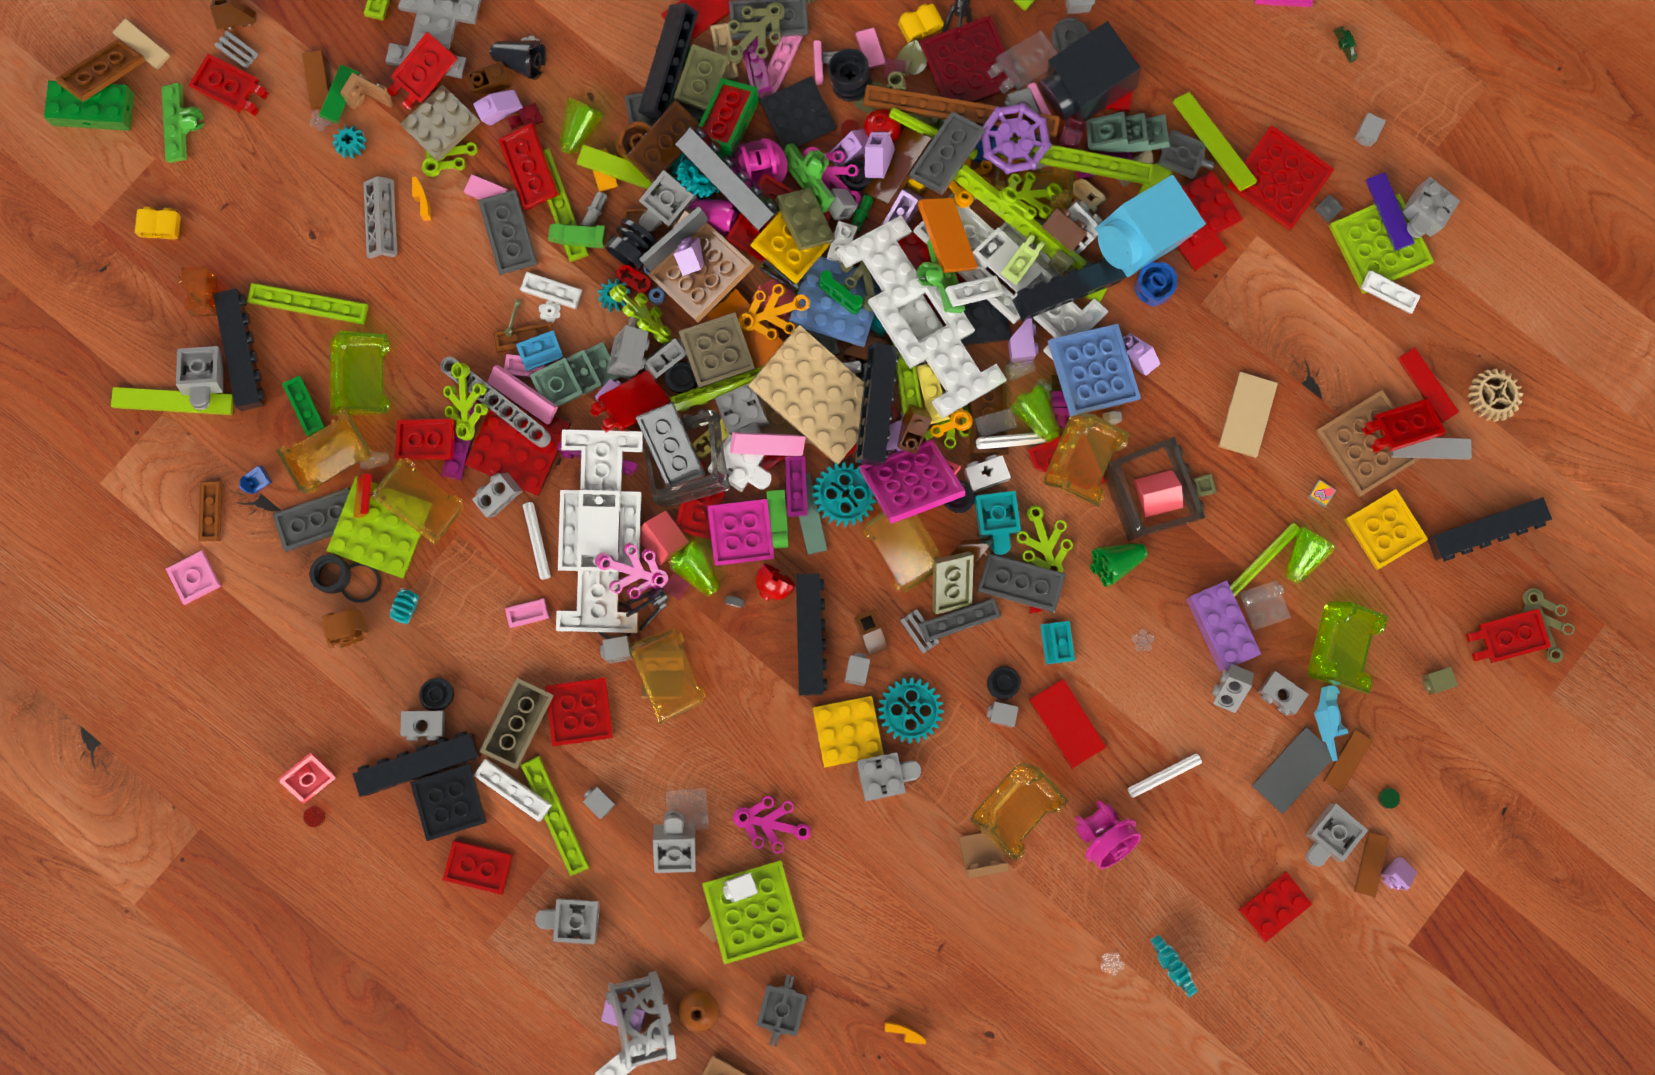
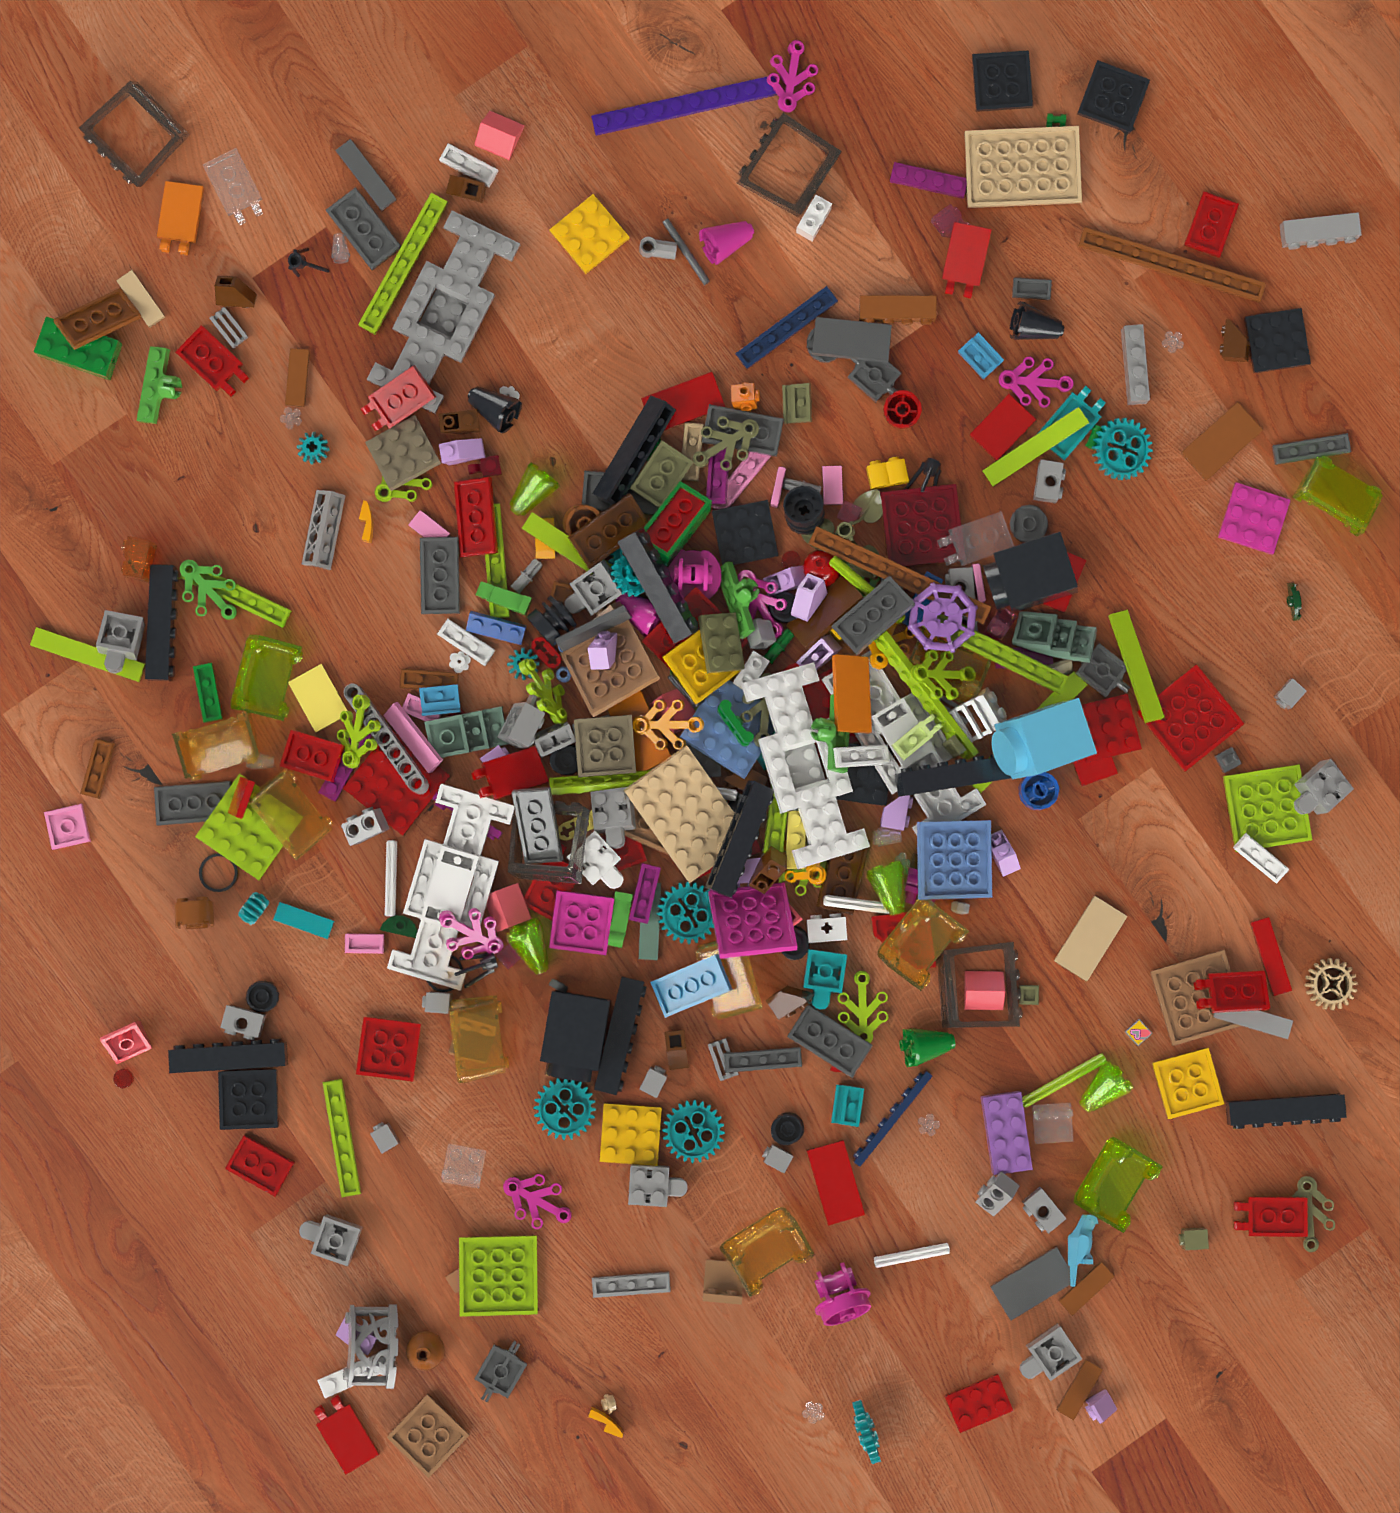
camera: 20 degrees right, 5 degrees up
yellow brick [135,207,181,239] -> none
blue plate [239,465,272,494] -> none
black tyre [309,554,351,594] -> none
green tile [319,64,359,124] -> none
medium nougat bracket [340,73,394,110] -> none
white tile [474,759,552,822] -> none
dark tan slope [479,677,554,769] -> none
olive hinge [504,299,521,337] -> none
light grey brick [653,810,696,873] -> none
white brick [722,873,758,902] -> none
bright pink tile [730,432,806,456] -> none
red cylinder [755,563,796,601] -> none
plate [932,551,974,614] -> none
clear tile [975,408,1017,437] -> none
reddish brown brick [1042,206,1088,252] -> none
tan plate [1071,179,1106,214] -> none
dark purple tile [1365,172,1415,251] -> none
dark green tile [1378,788,1400,809] -> none
none -> bright green plant [180,560,237,620]
none -> teal tile [273,902,335,939]
none -> light yellow tile [288,664,348,733]
none -> dark green plate [380,915,418,938]
none -> plate [466,611,526,645]
none -> teal gear [533,1078,596,1140]
none -> black container [540,990,611,1082]
none -> light grey tile [592,1272,671,1298]
none -> tan plate [601,1394,616,1414]
none -> plate [650,954,733,1018]
none -> dark blue plate [853,1071,932,1167]

